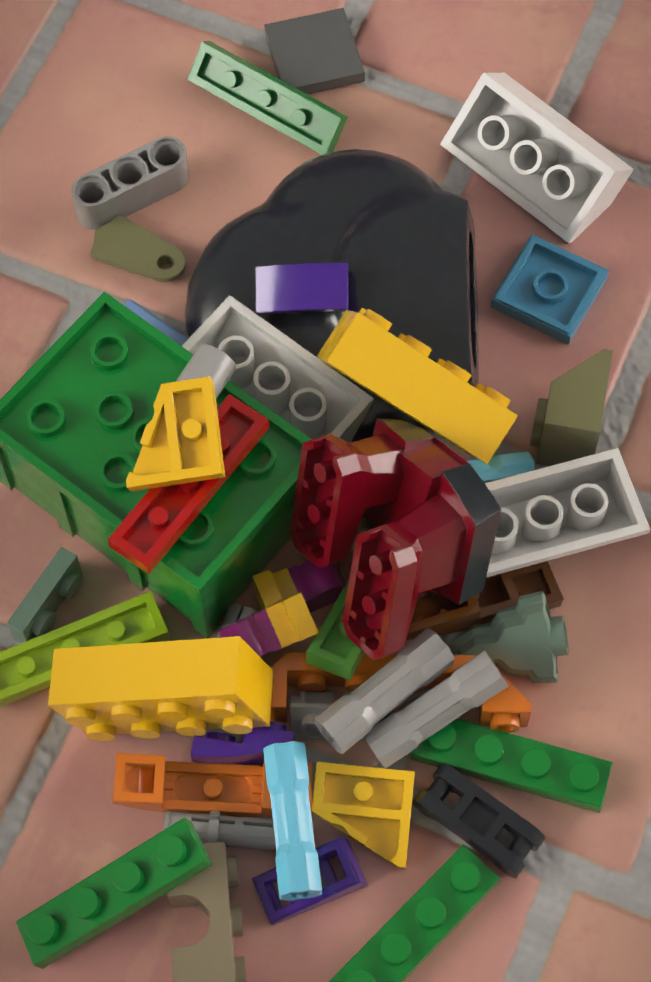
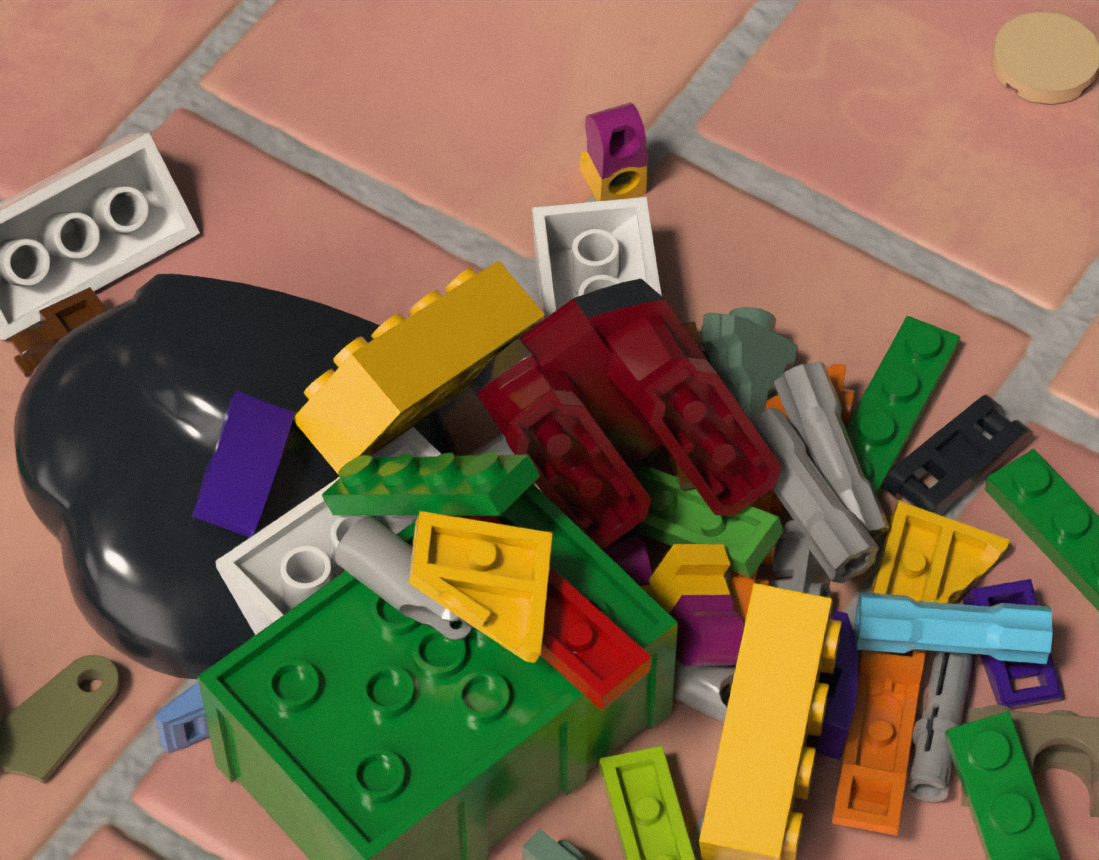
camera: 80 degrees left, 10 degrees down
dark azure tile [491,234,609,345] -> none
olive slope [530,349,613,466] -> none
none -> reddish brown plate [11,287,108,377]
none -> green plate [321,452,540,516]

